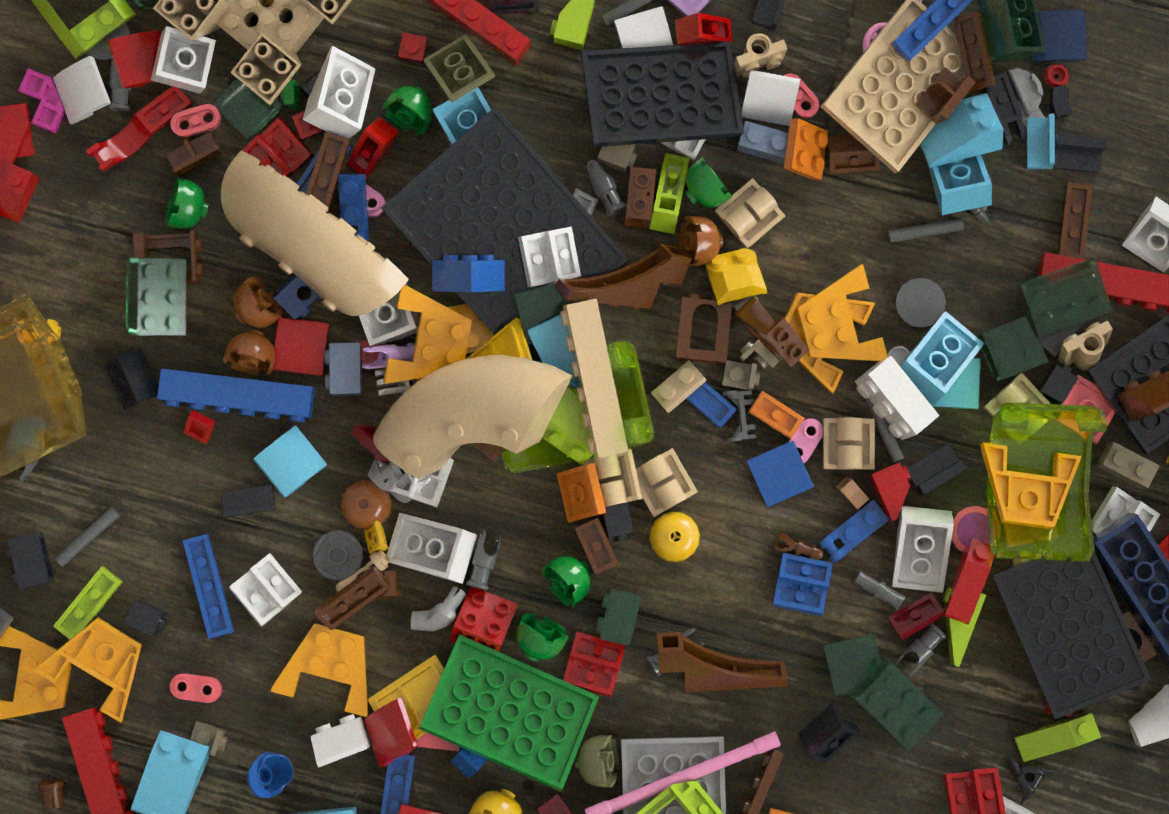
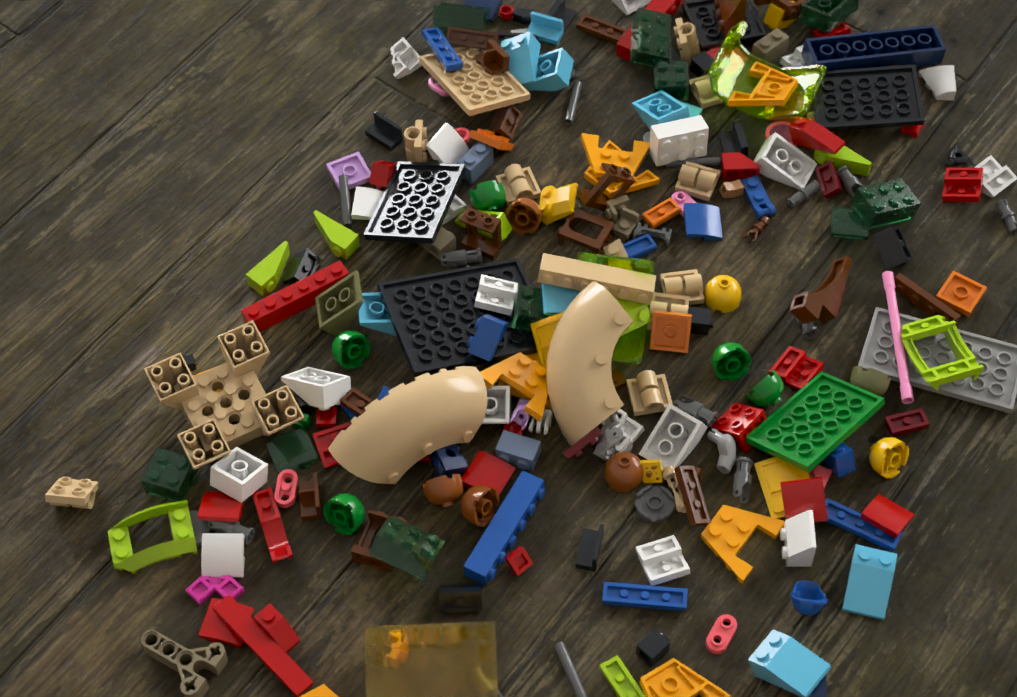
camera: 65 degrees left, 30 degrees down
dark tan bracket [190,721,228,757] -> none
medium azure slope [253,426,327,499] -> none
red slope [347,117,399,179] -> none
red plate [398,33,428,63] -> none
reddish brown arch [555,244,692,310] -> none
reddish brown panel [575,518,619,575] -> none
clear green brick [595,588,642,646] -> none
blue slope [772,553,833,616] -> none
dark grey tile [895,278,946,328] -> none
light grey plate [1007,68,1043,117] -> none
lime slope [1014,711,1101,762] -> none
none -> tan plate [626,370,673,416]
none -> dark grey piece [733,457,753,504]

